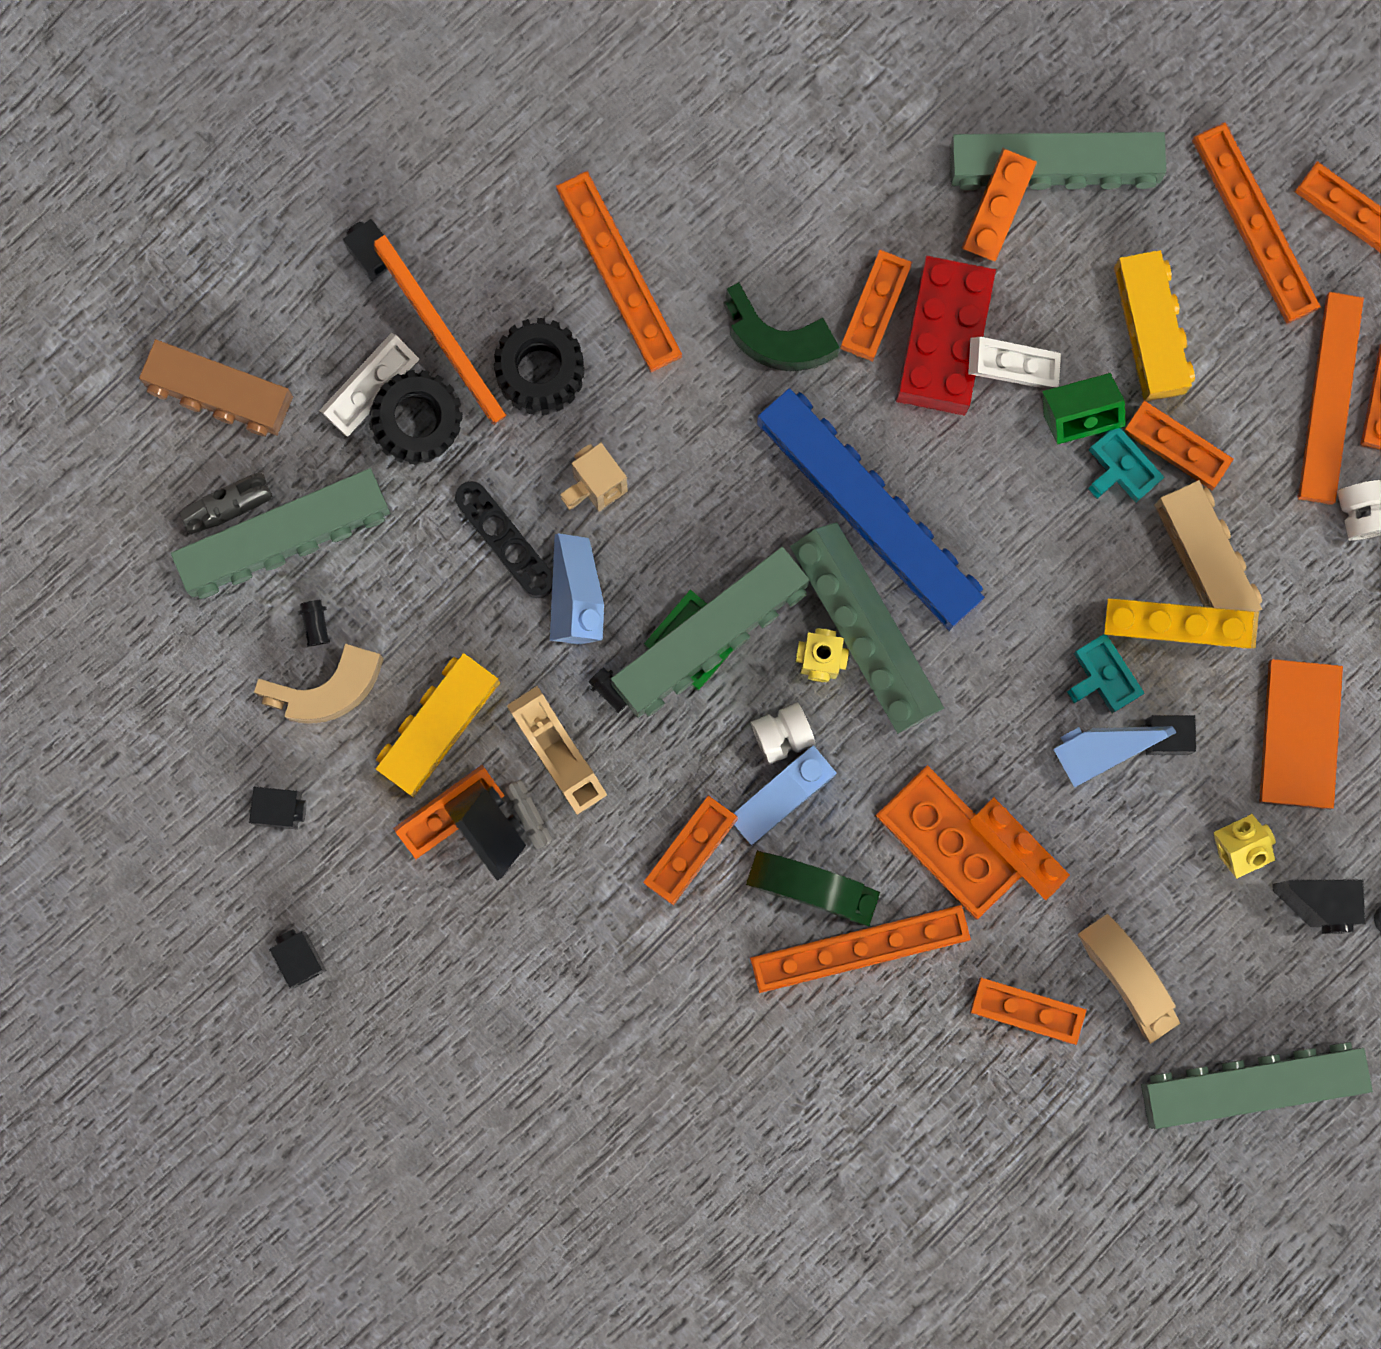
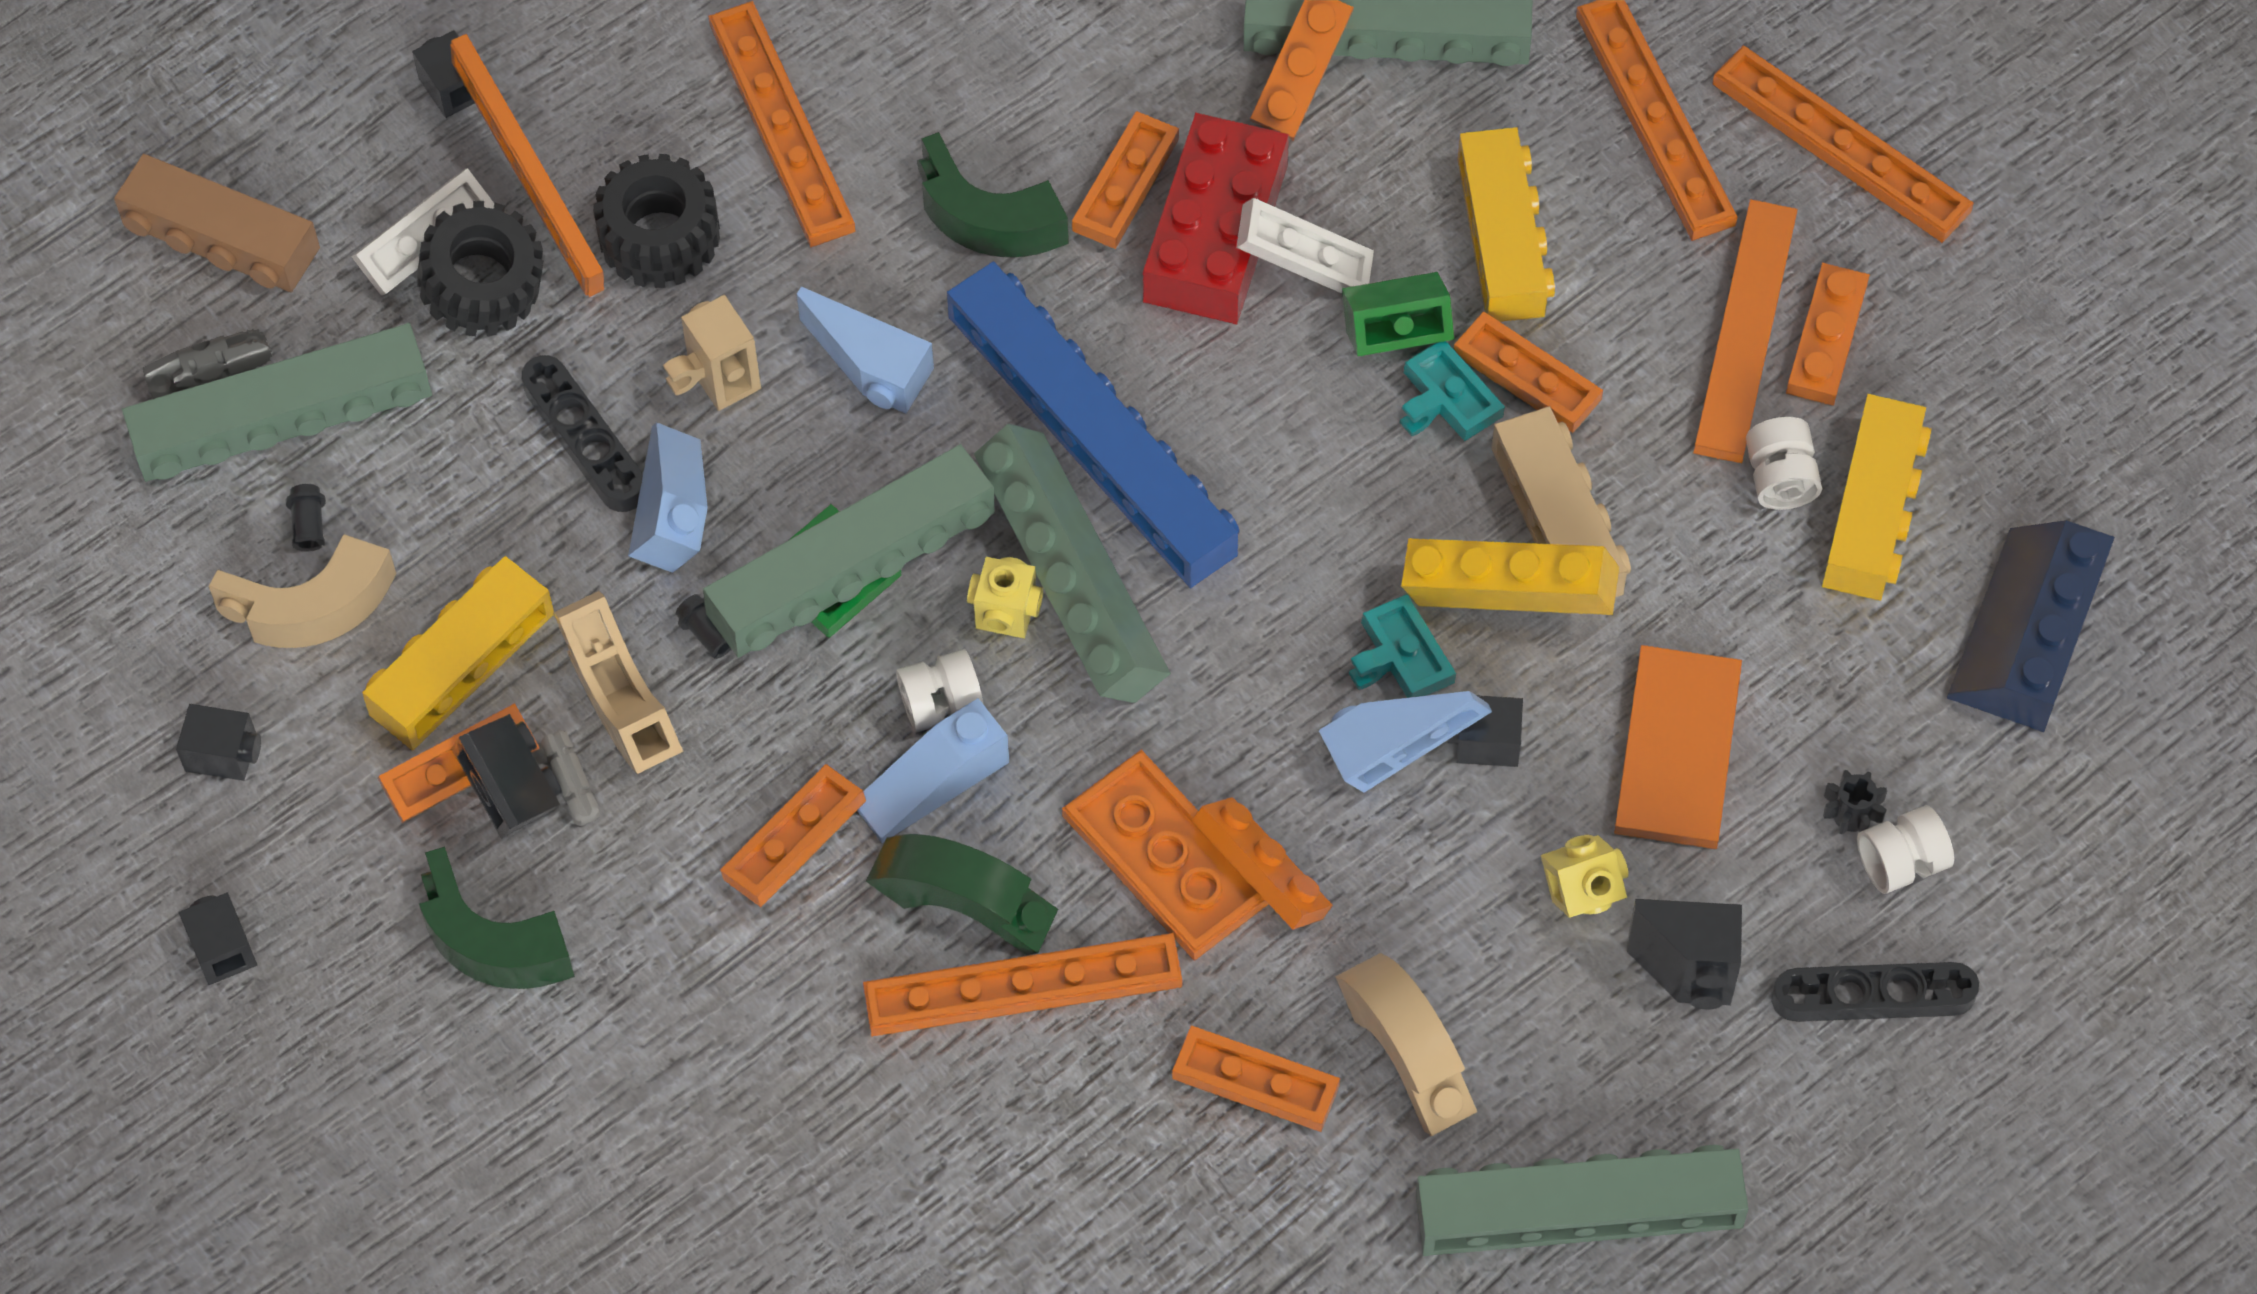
camera: 10 degrees right, 20 degrees down
none -> dark green arch [419,846,575,989]
none -> light blue slope [797,287,934,414]

